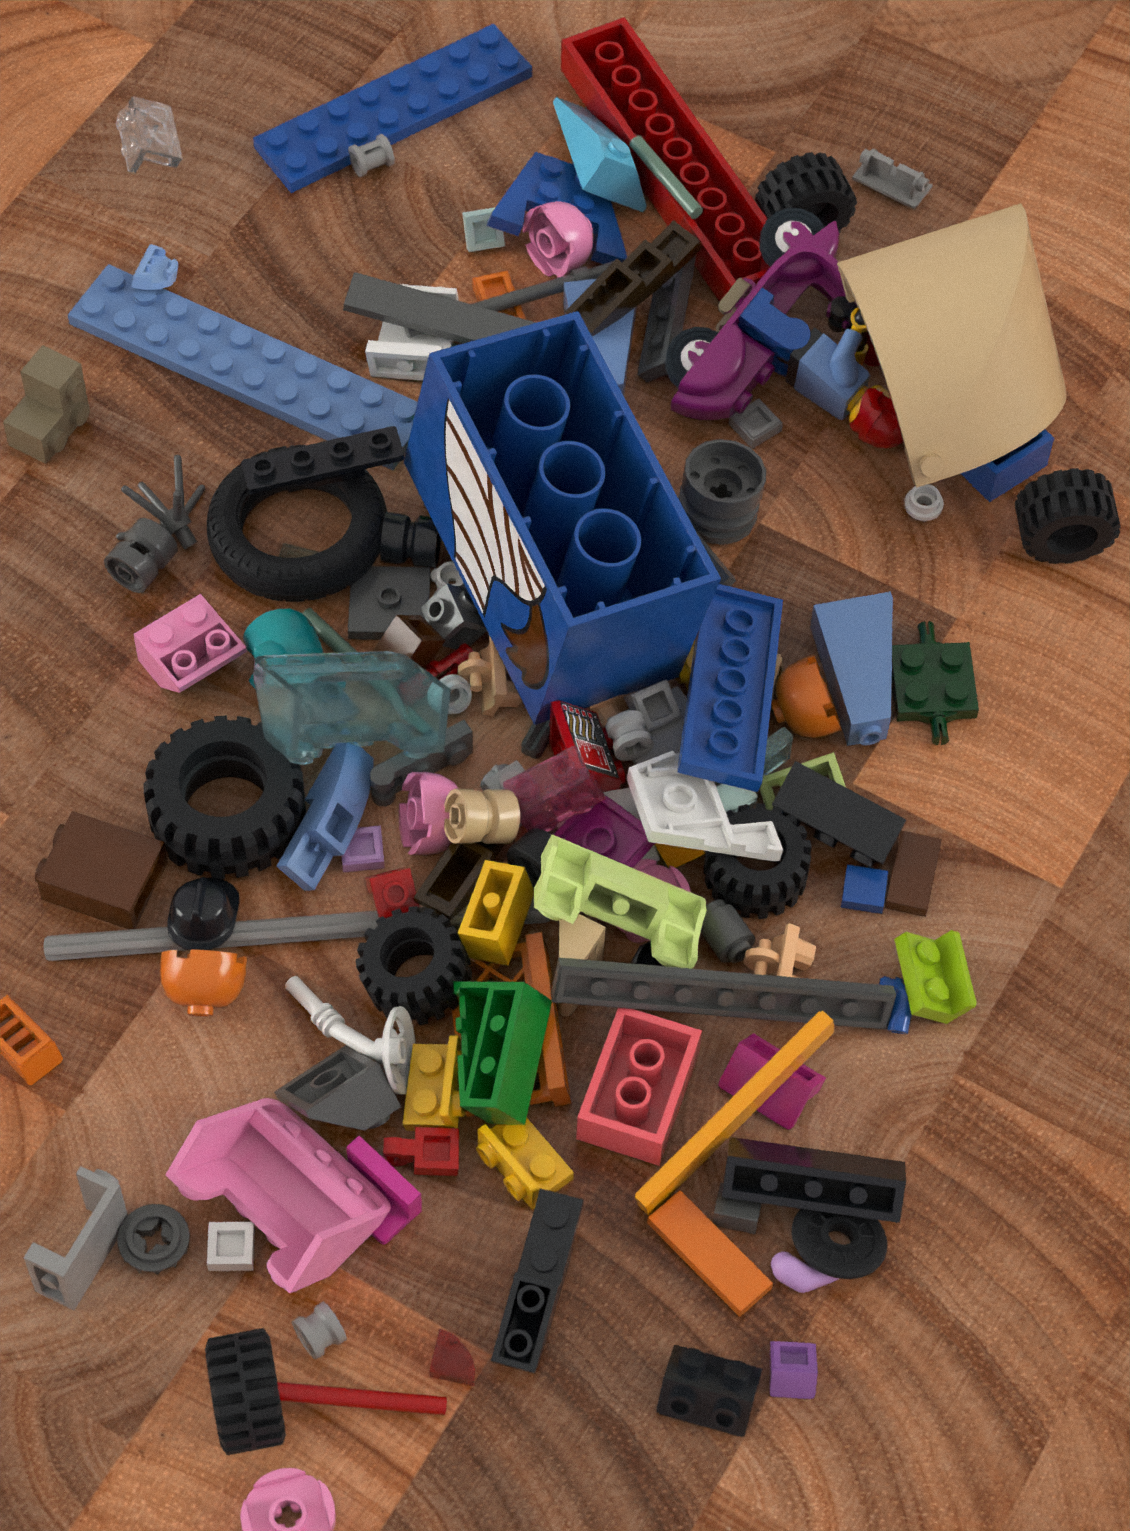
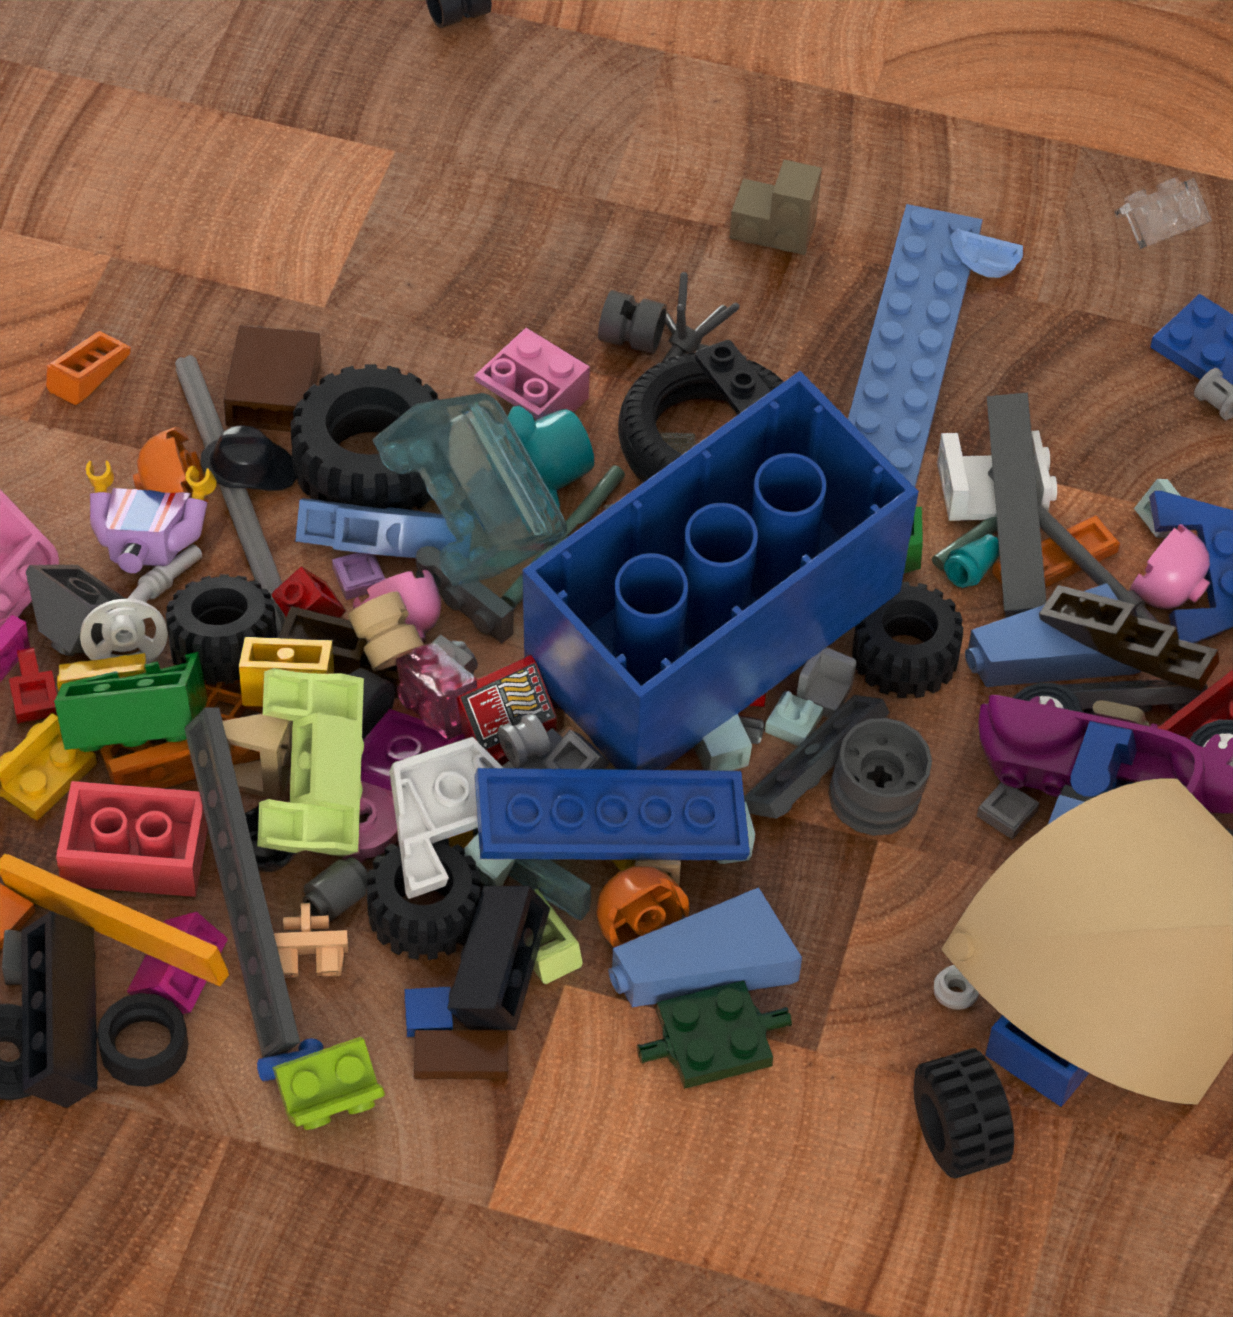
camera: 75 degrees right, 5 degrees down
none -> lavender torso [86,460,216,573]
none -> black tyre [97,993,189,1087]

